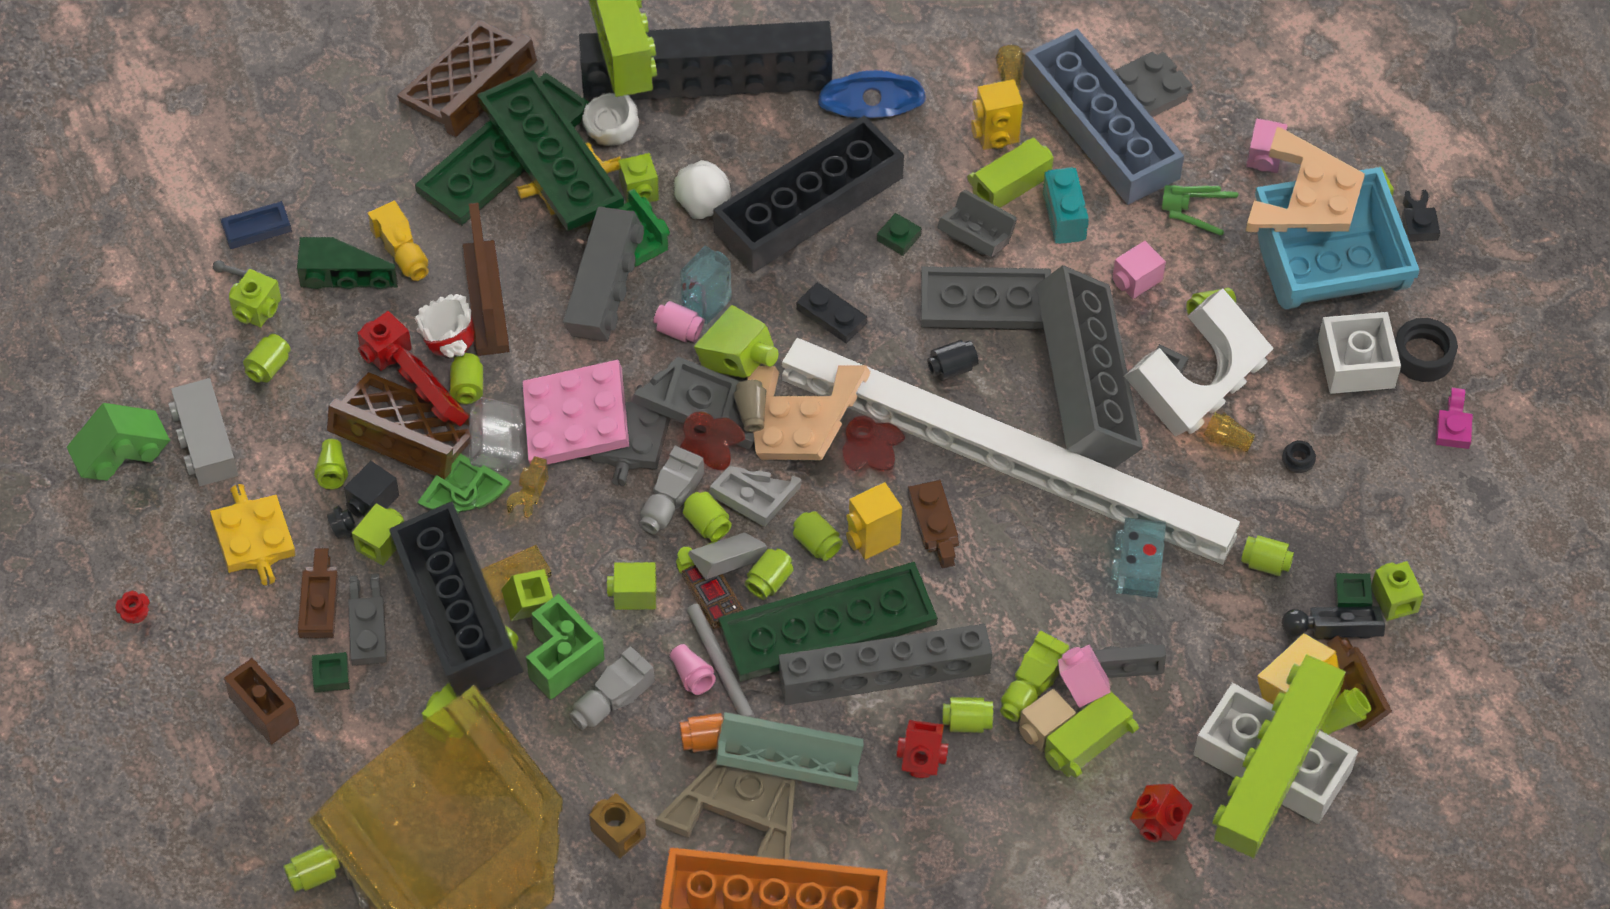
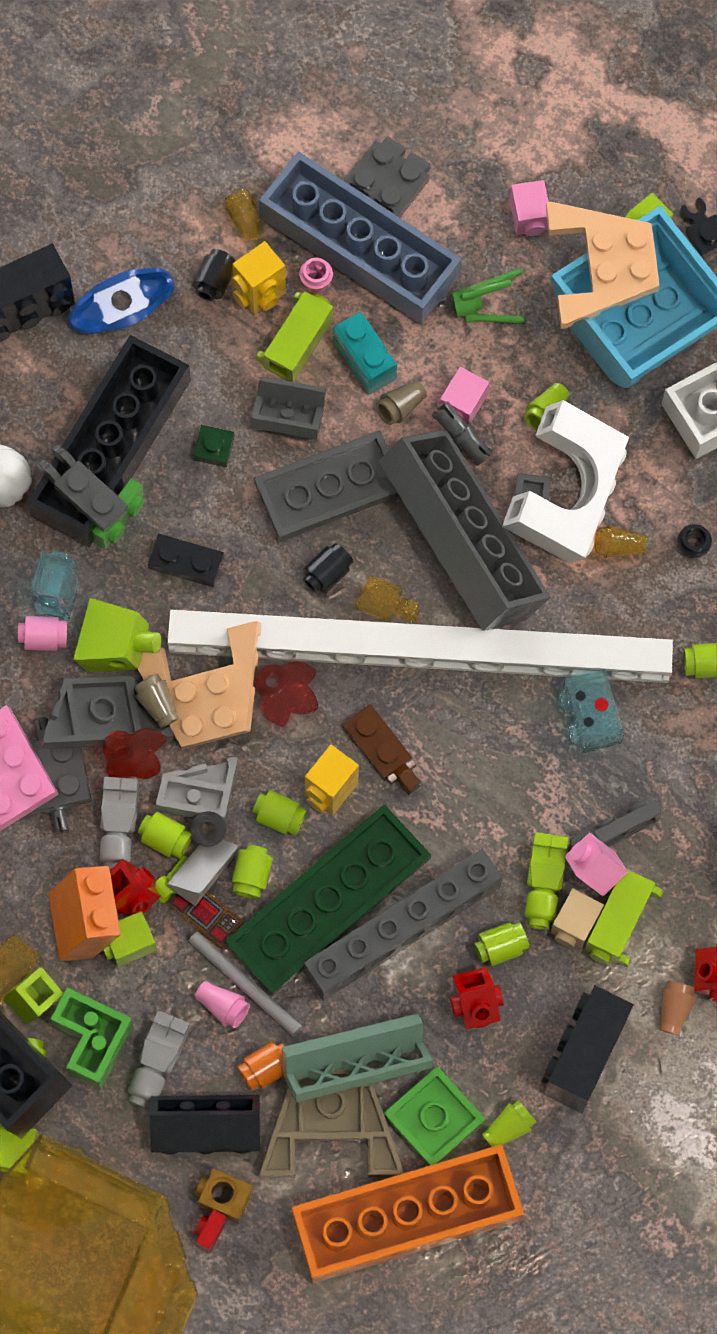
camera: 25 degrees left, 15 degrees up
none -> dark grey hinge [37,445,128,532]
none -> orange brick [48,866,121,961]
none -> bright green plate [92,478,145,550]
none -> red brick [110,859,161,916]
none -> black brick [150,1095,260,1155]
none -> black plate [191,811,226,847]
none -> black brick [192,249,235,301]
none -> red plate [194,1209,227,1254]
none -> bright pink cone [299,258,333,296]
none -> clear yellow plate [356,575,420,623]
none -> dark tan cone [376,380,427,425]
none -> bright green plate [384,1066,486,1166]
none -> dark grey pin [432,401,492,465]
none -> lime cone [482,1100,536,1147]
none -> black brick [541,985,634,1113]
none -> nougat cone [659,980,697,1036]

